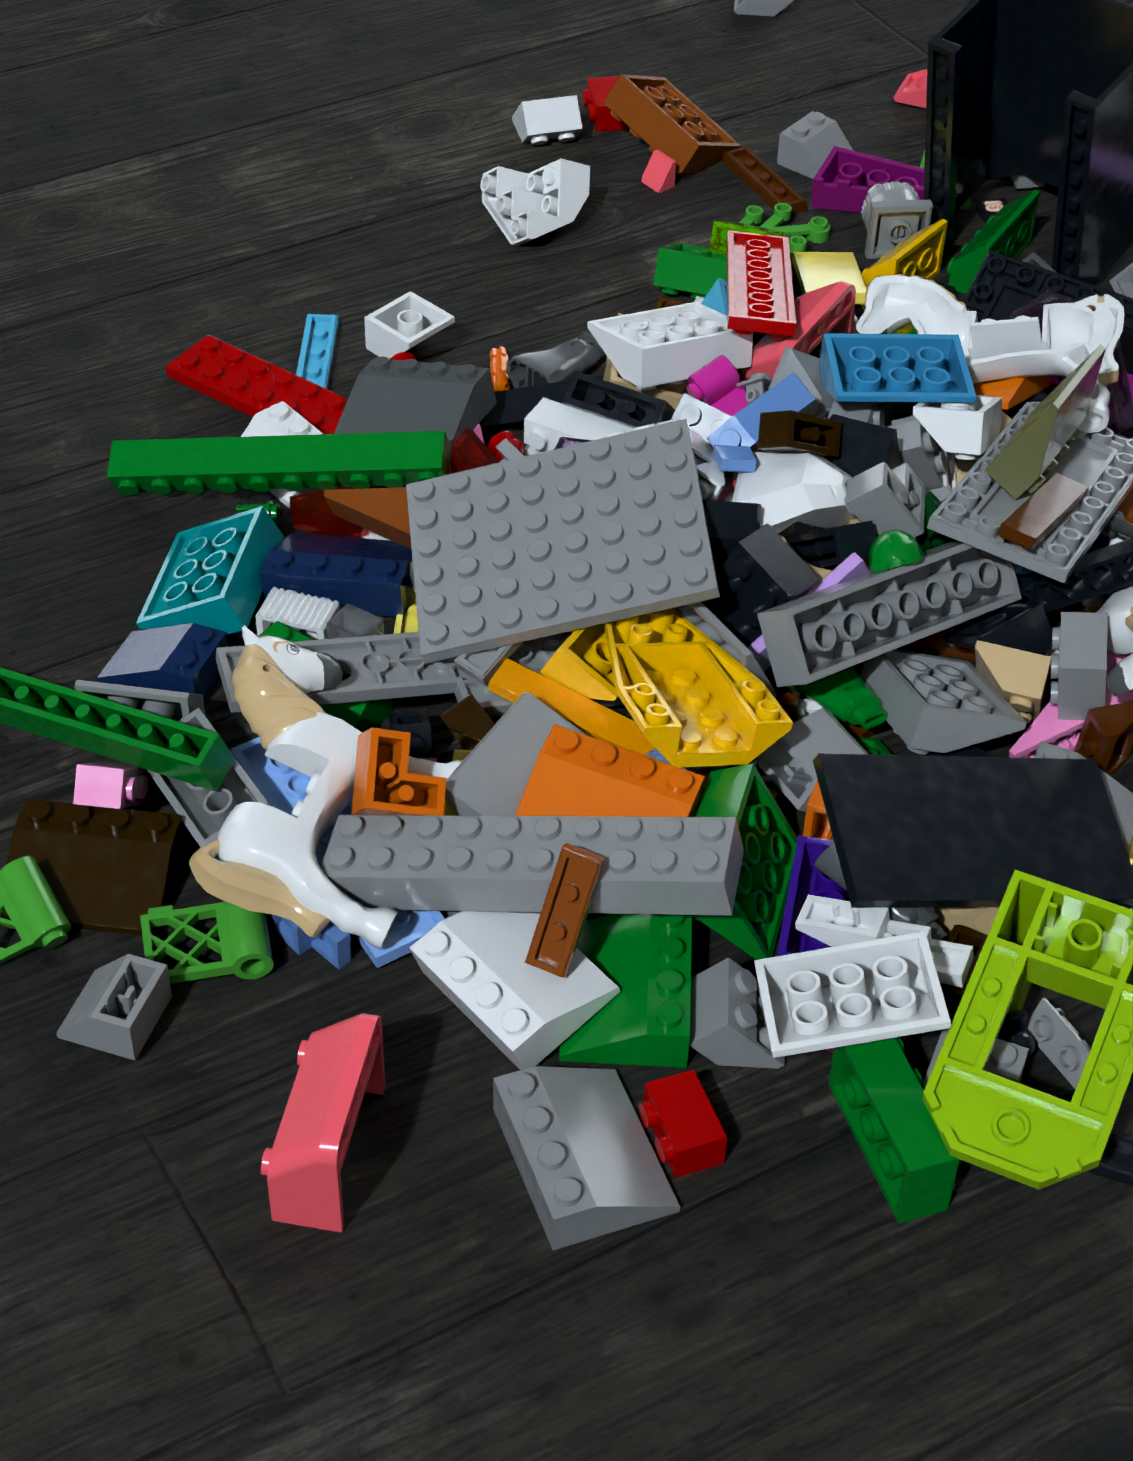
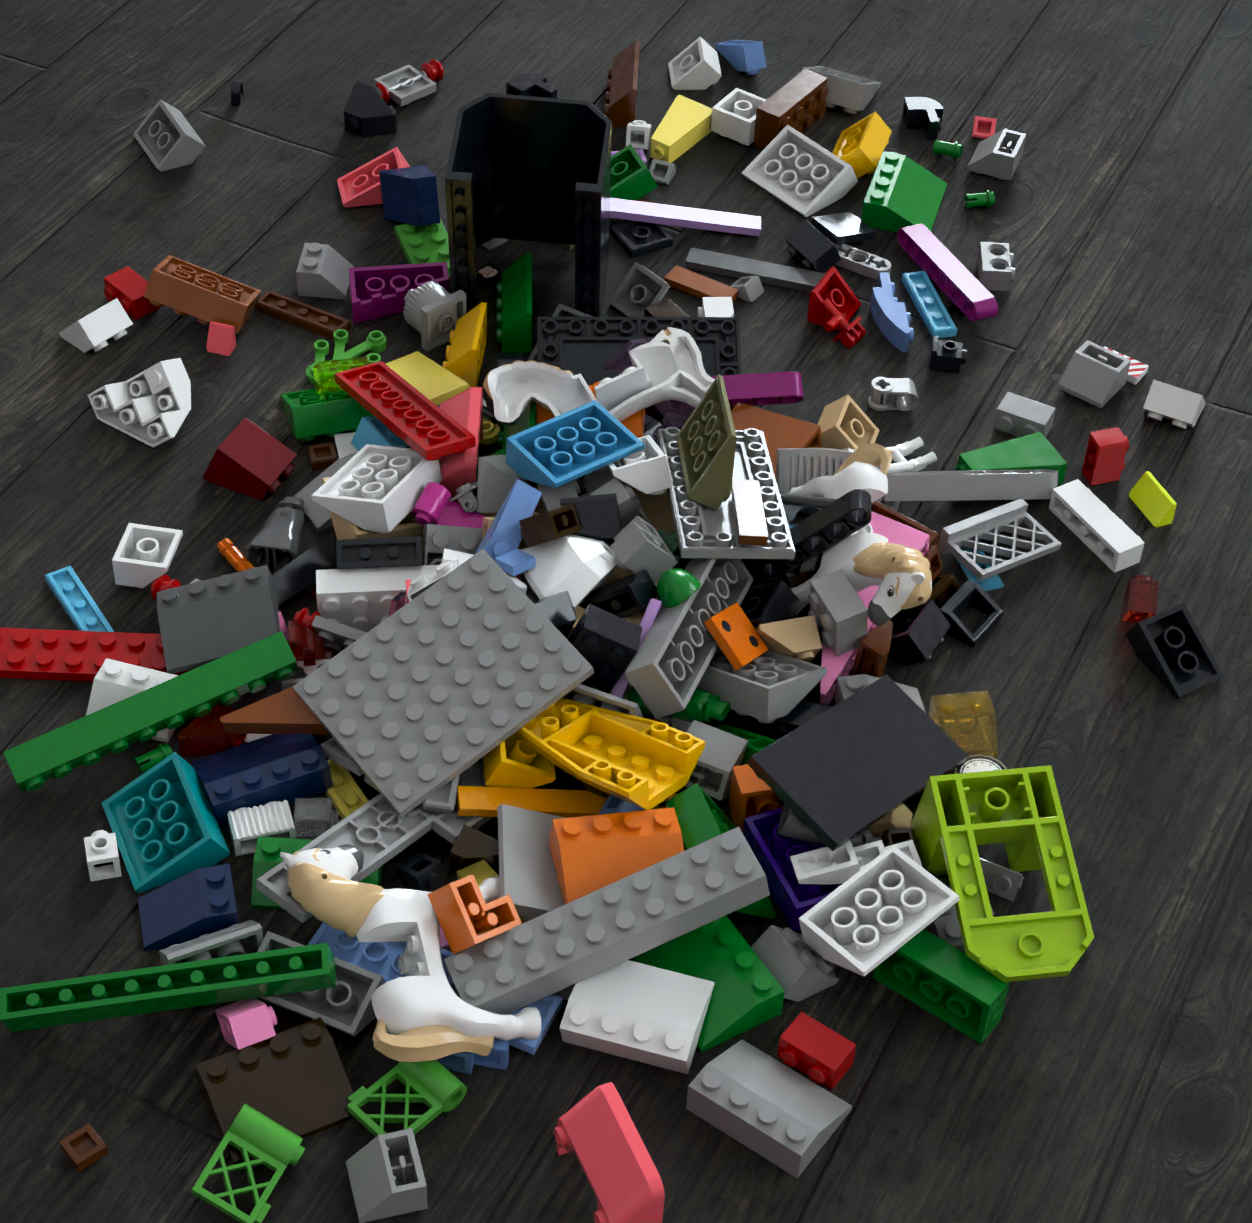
camera: 35 degrees left, 0 degrees up
dark orange tile [525,843,606,978] -> none
none -> white brick [84,830,122,882]
none -> dark red slope [202,417,297,501]
none -> orange tile [704,602,769,671]

